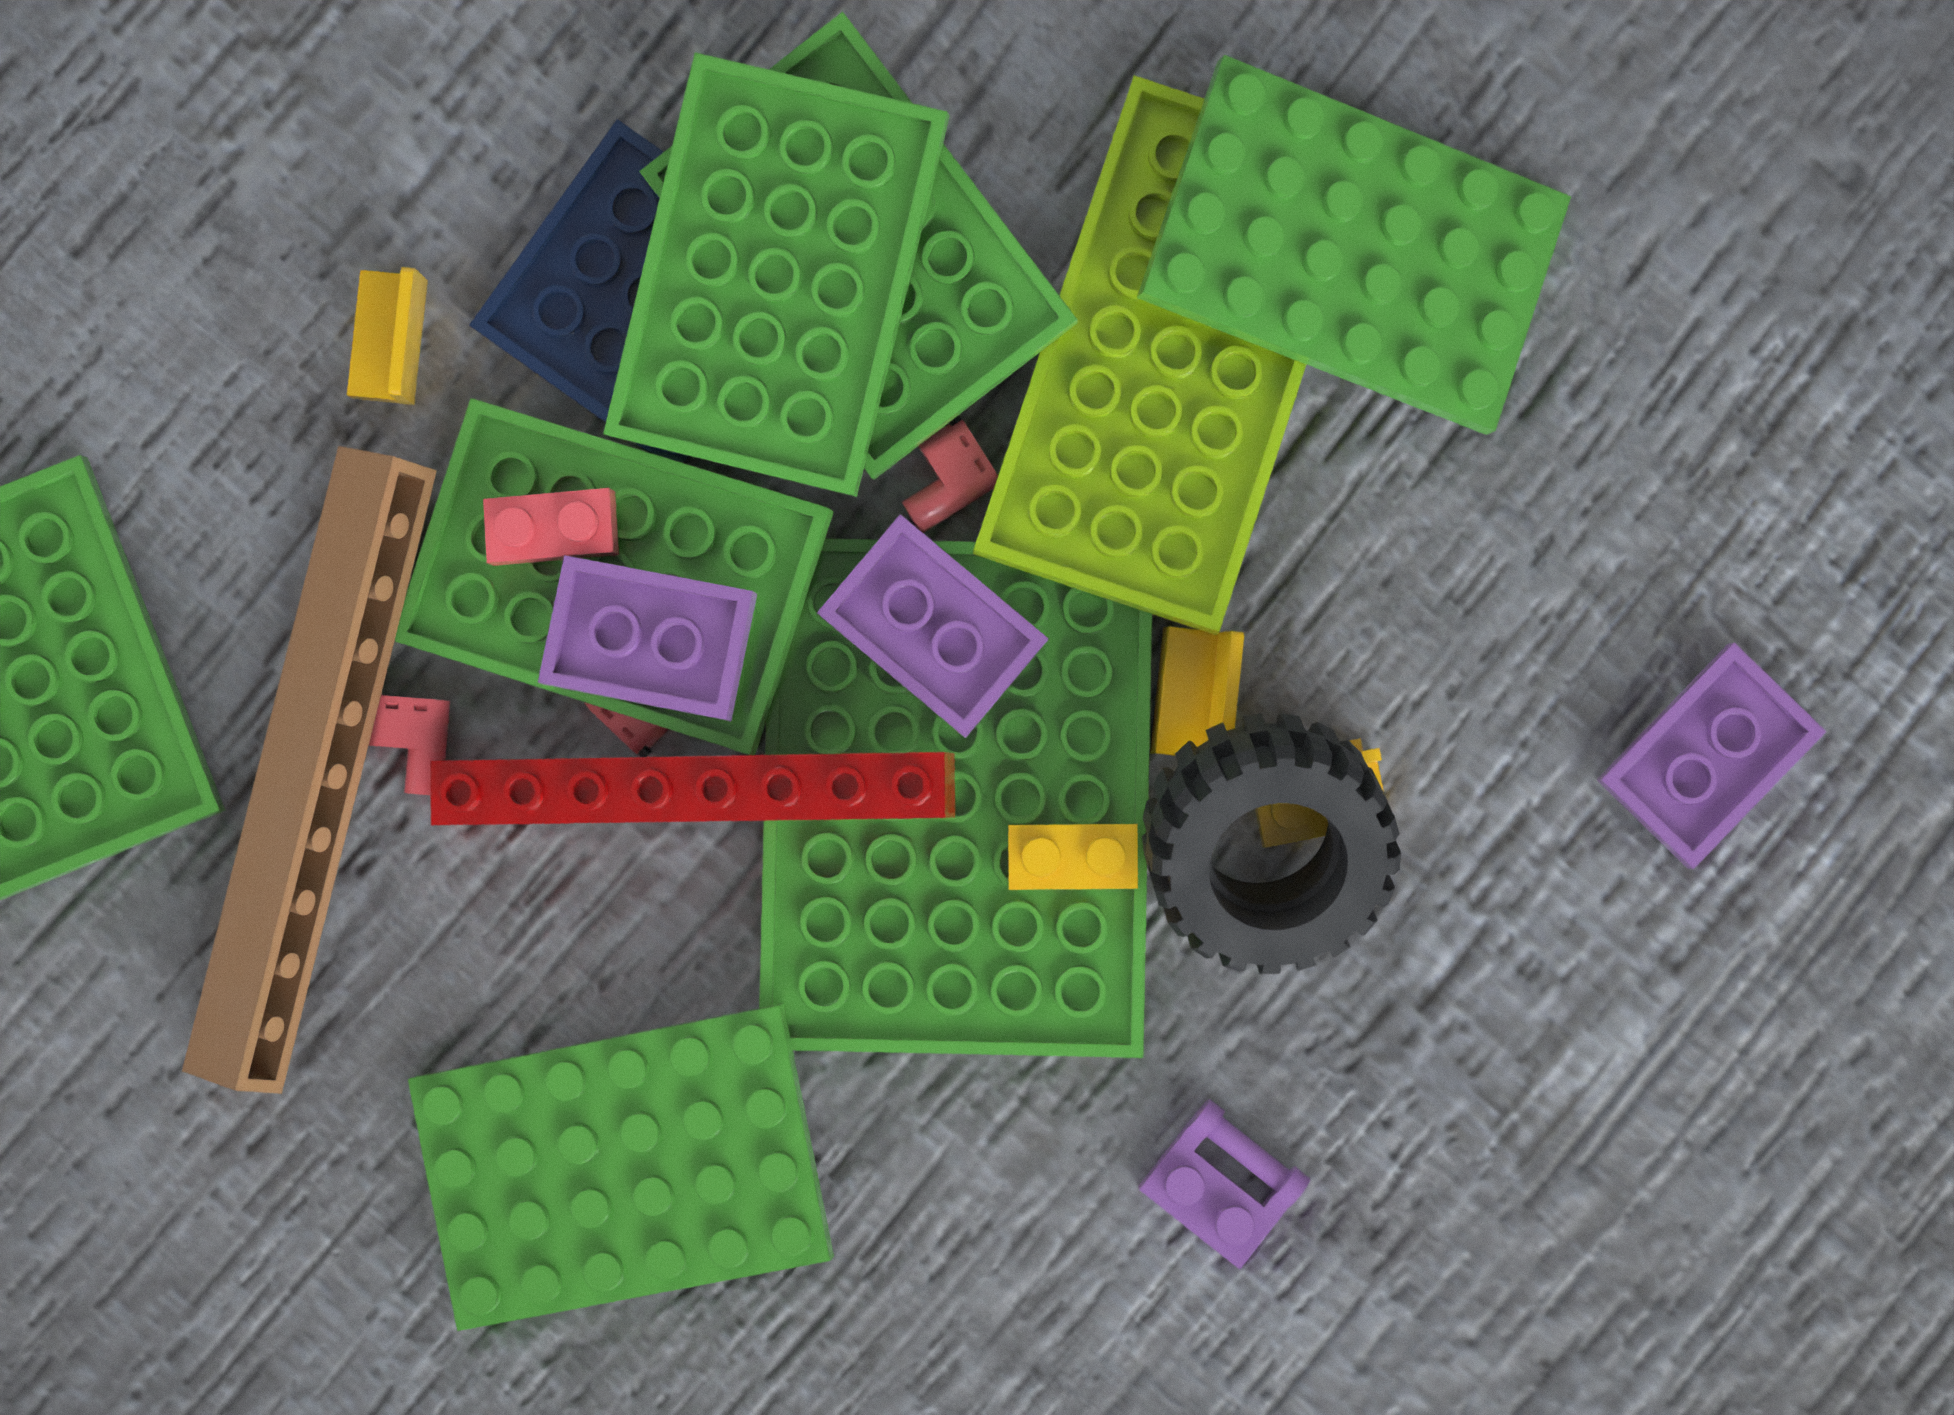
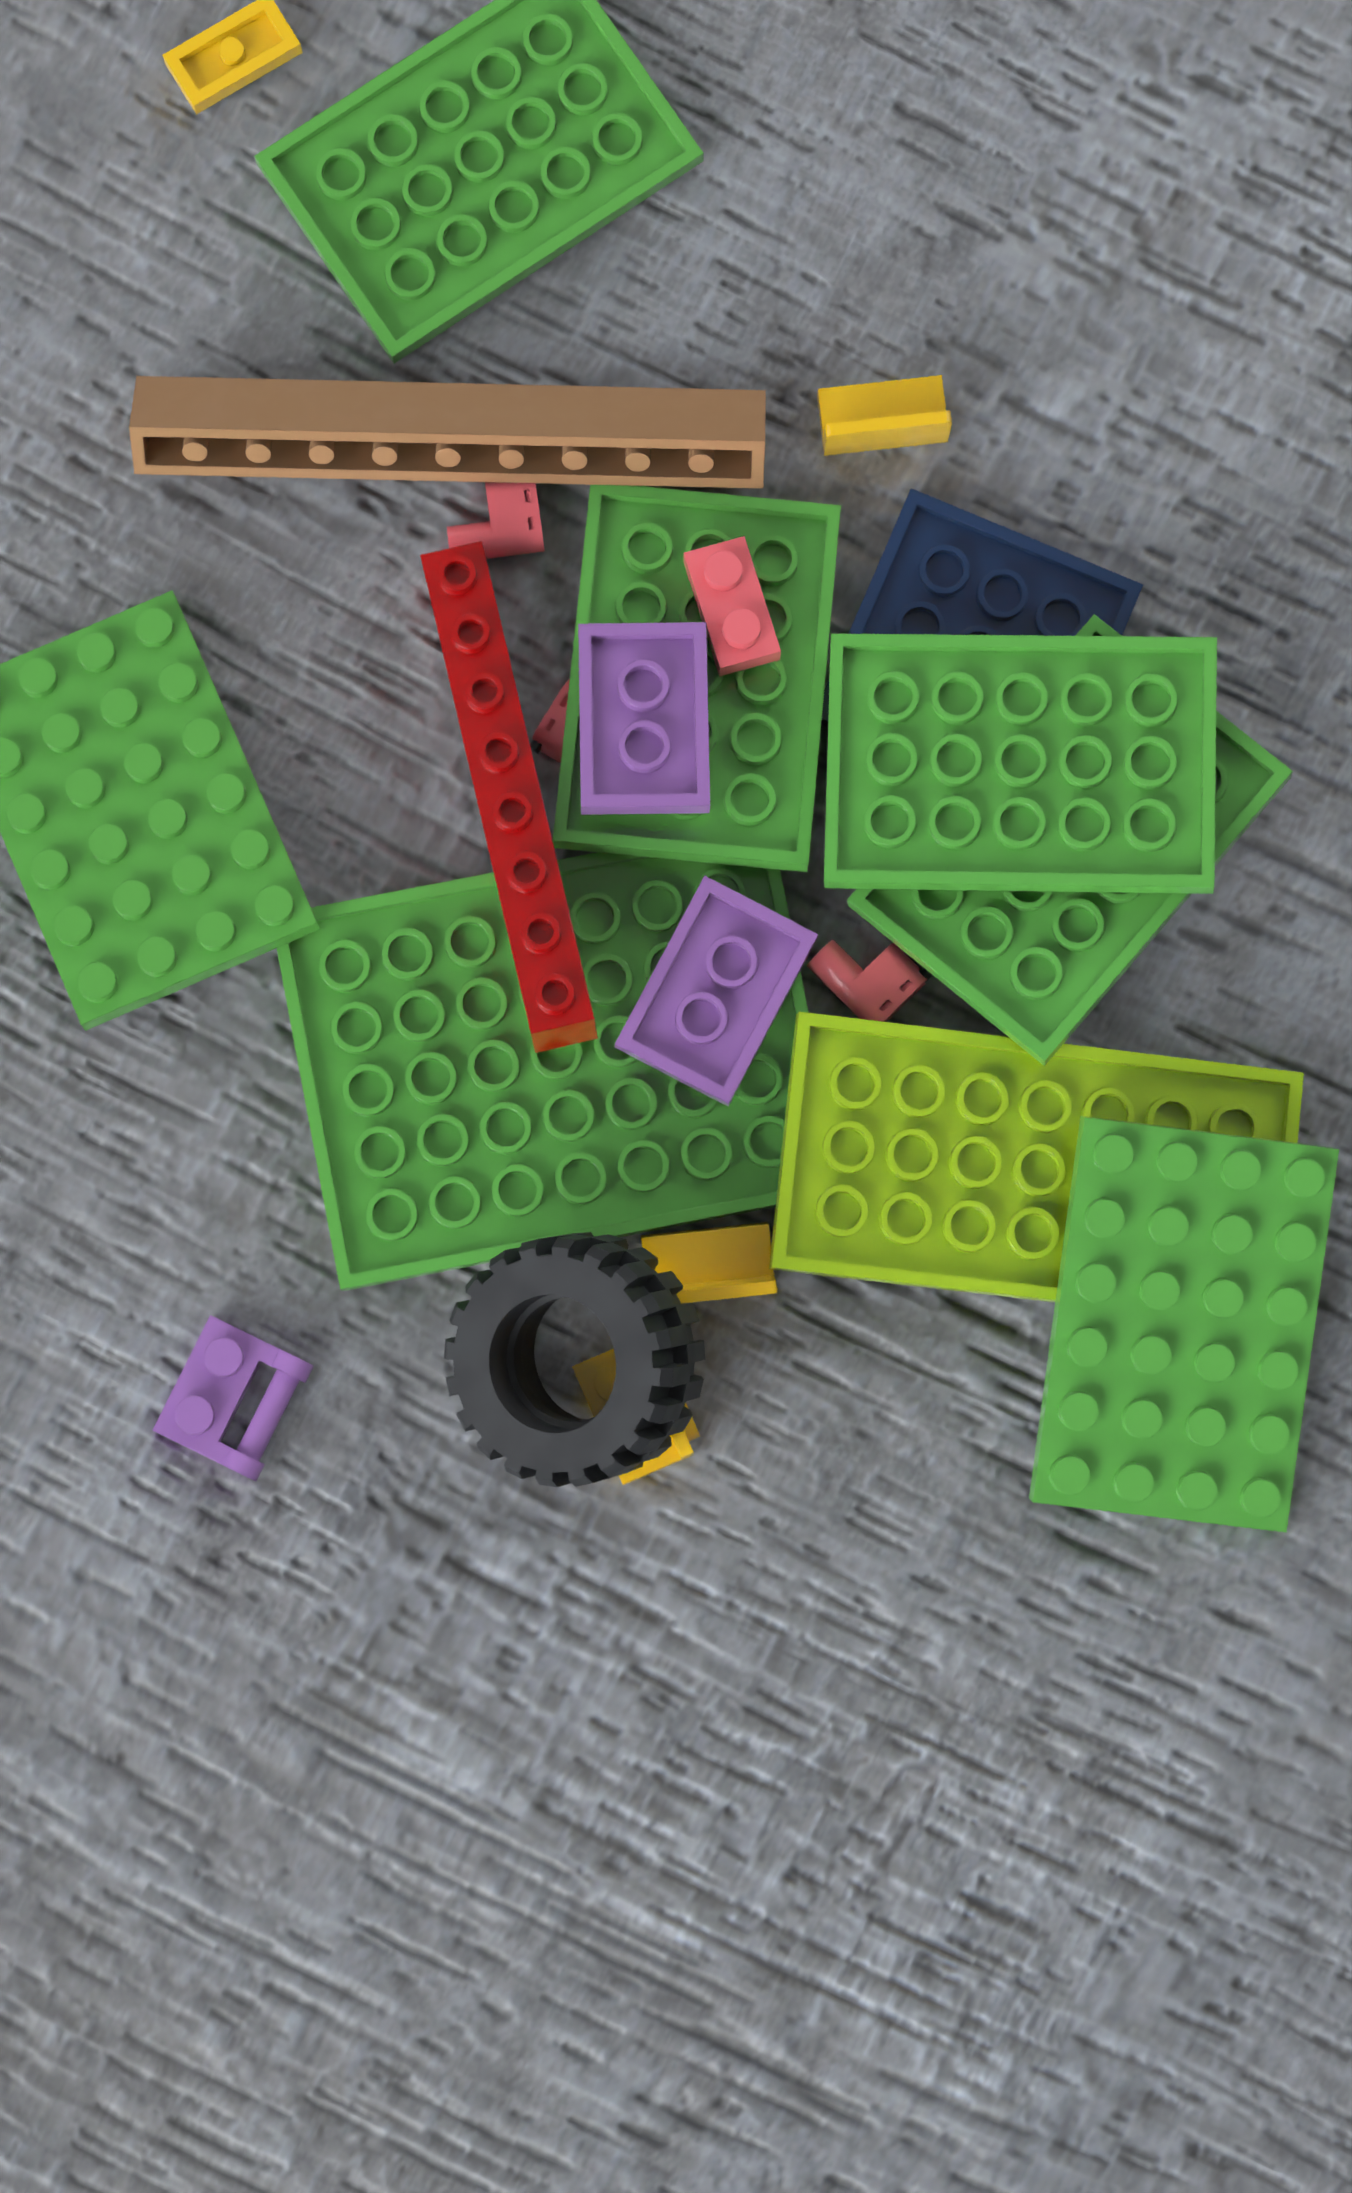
camera: 80 degrees right, 5 degrees down
yellow plate [1008,824,1138,890] -> none
medium lavender plate [1596,643,1826,869] -> none

